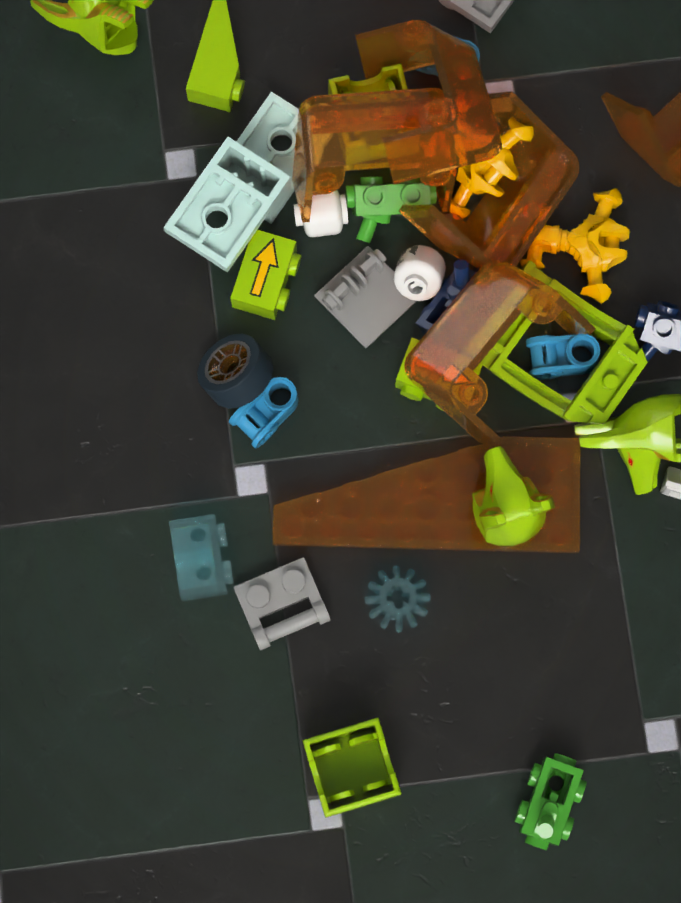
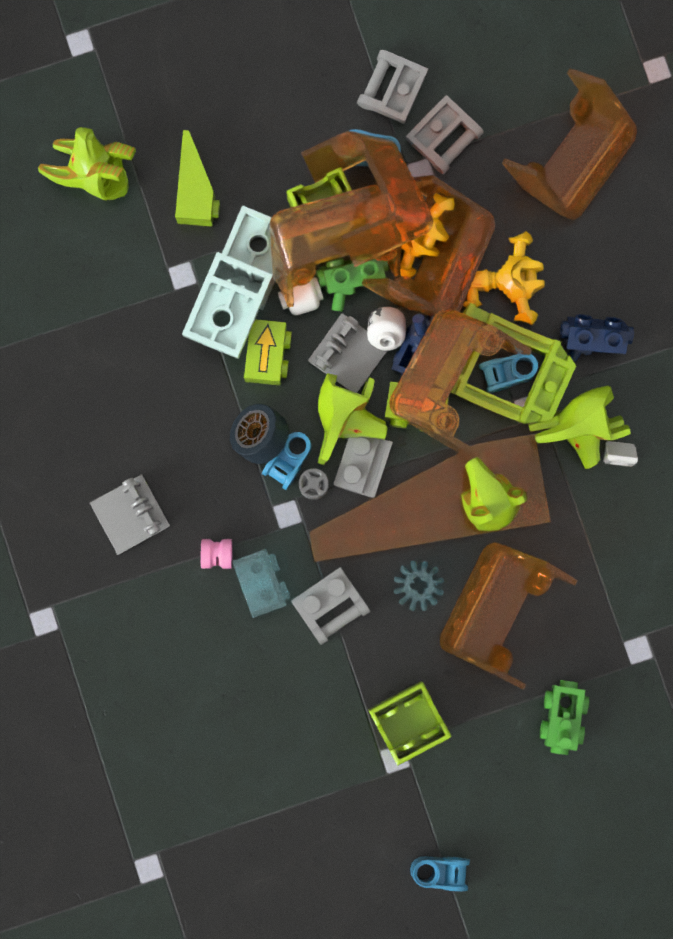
camera: 10 degrees left, 5 degrees up
none -> light grey hinge [90,474,170,555]
none -> bright pink wheel [201,539,233,569]
none -> flat silver wheel [299,469,328,500]
none -> lime piece [317,373,388,465]
none -> light grey plate [333,437,393,499]
none -> light grey plate [405,95,484,175]
none -> clear orange windscreen [440,542,578,690]

